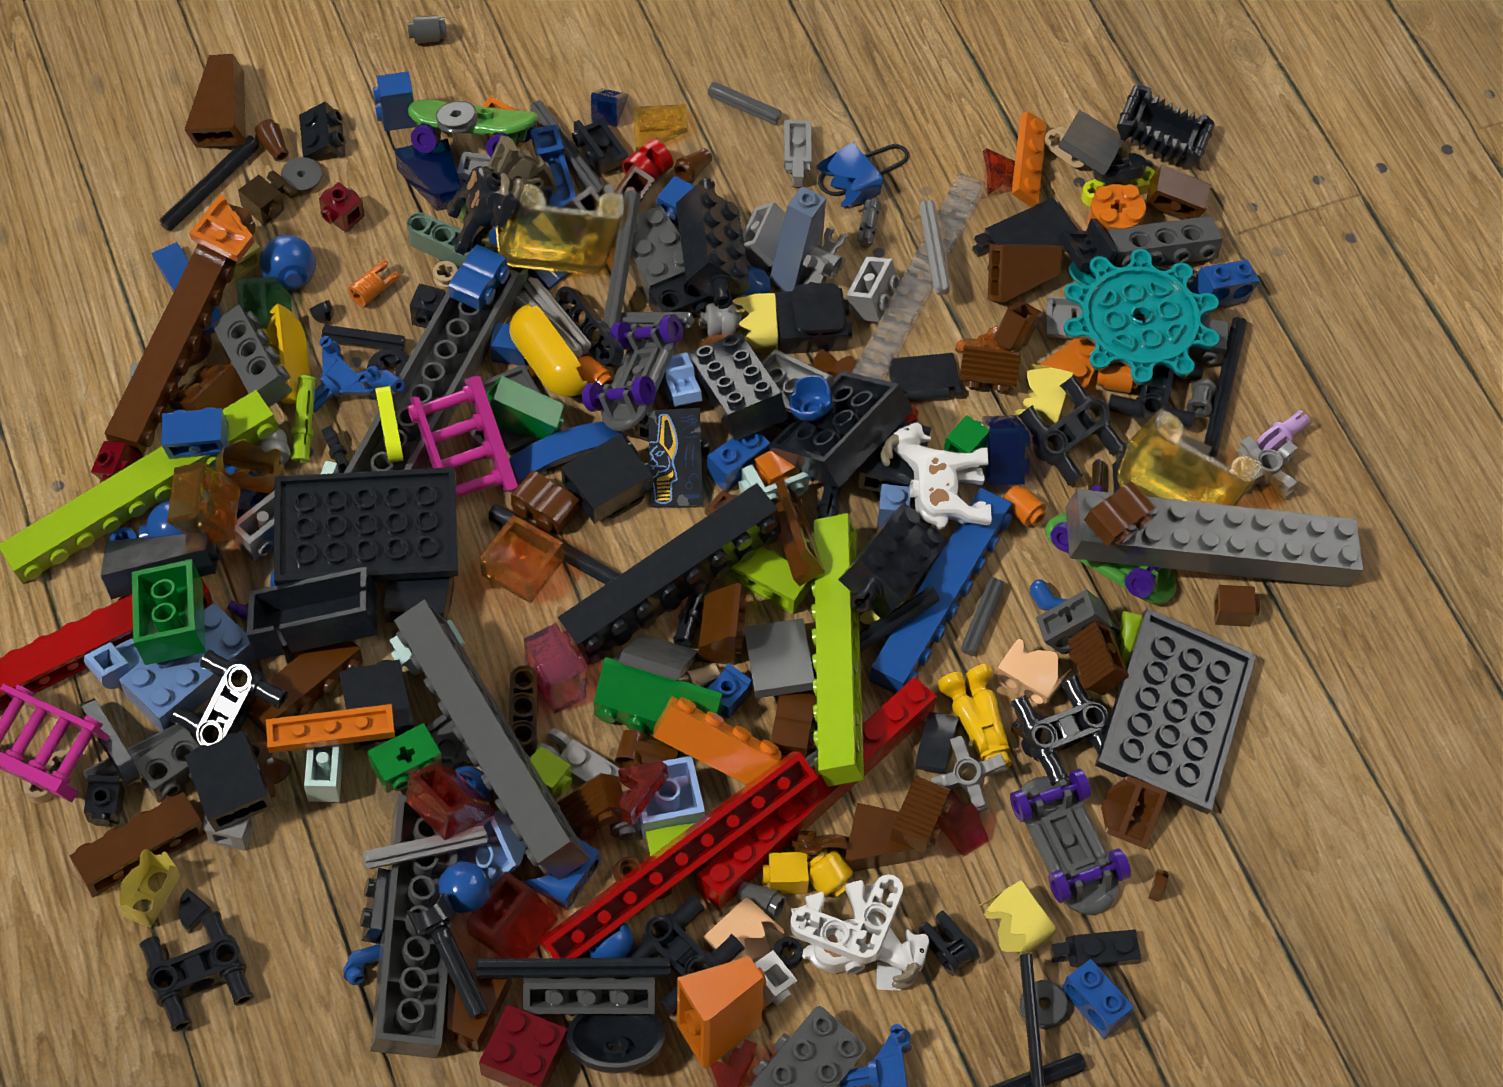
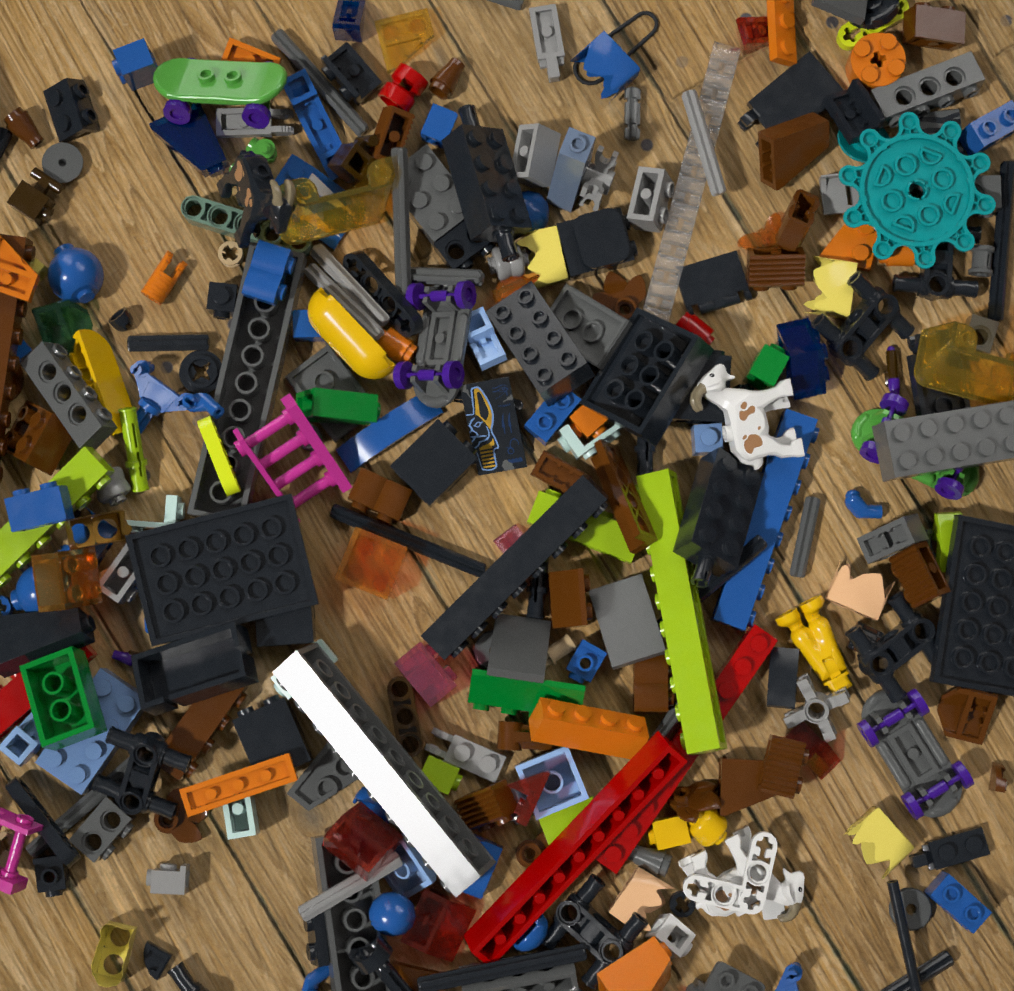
camera: 10 degrees left, 25 degrees up
reddish brown brick [69,792,206,898] -> none
black brick [184,731,275,832] -> none
dark red brick [319,182,365,232] -> none
black piece [321,425,350,473] -> none
green brick [368,723,442,793] -> none
piece [435,101,478,133] -> none
dark tan piece [487,135,557,202] -> none
blue hair [789,375,833,421] -> none
black piece [919,910,980,976] -> none
orange brick [1004,485,1046,527] -> none
reddish brown brick [1084,481,1156,547] -> none

